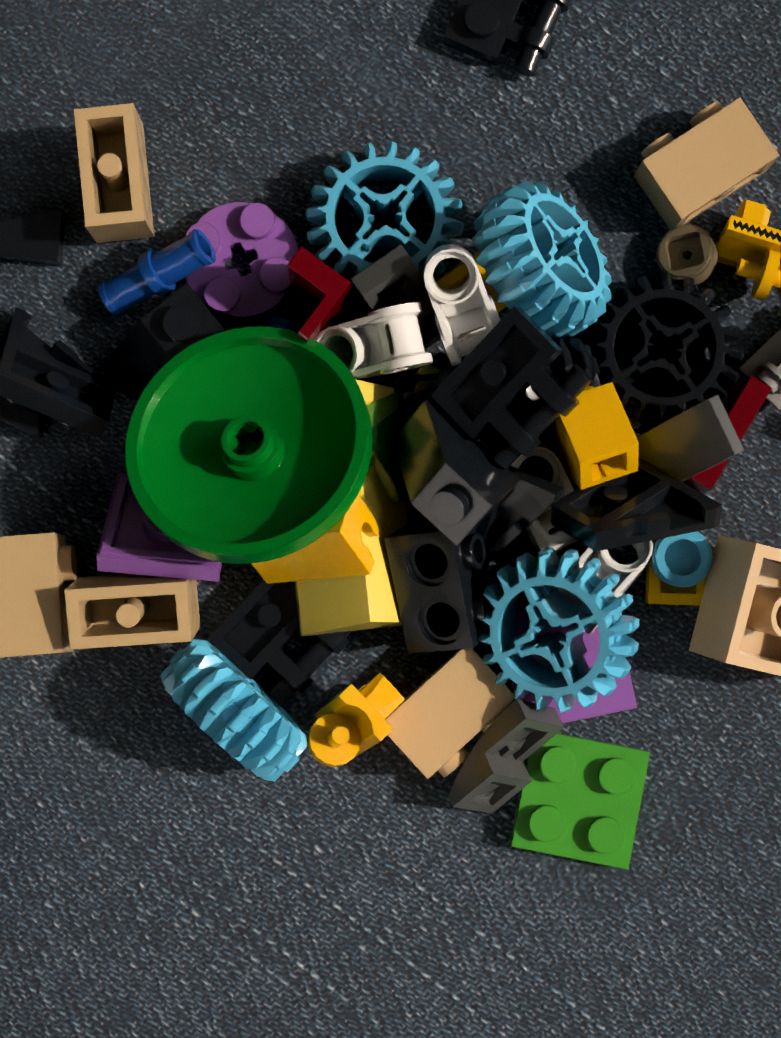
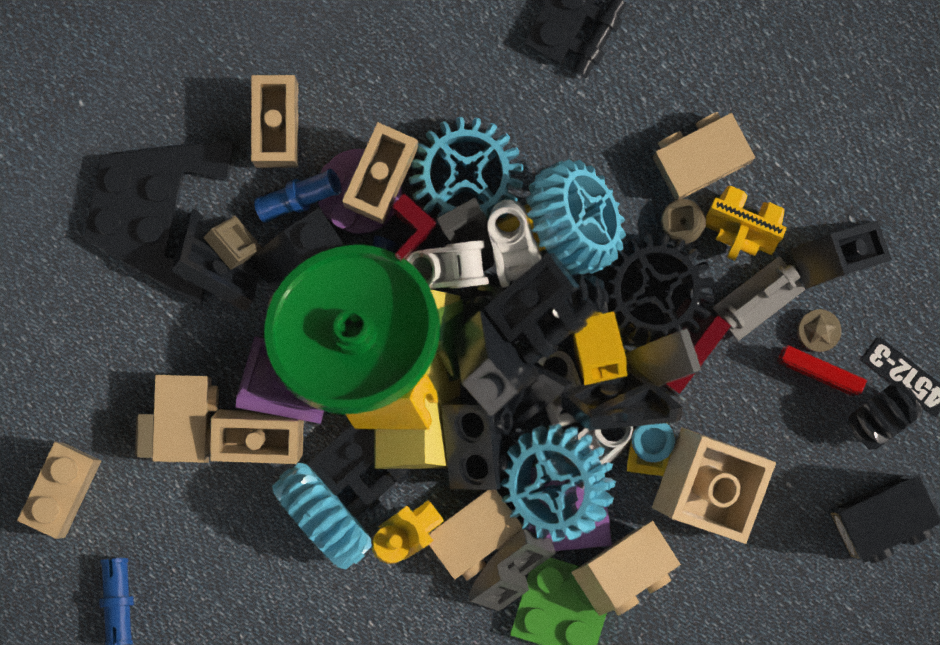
camera: 10 degrees right, 0 degrees up
none -> dark tan tile [203,216,262,270]
none -> tan brick [342,123,418,225]
none -> tan brick [571,521,681,616]

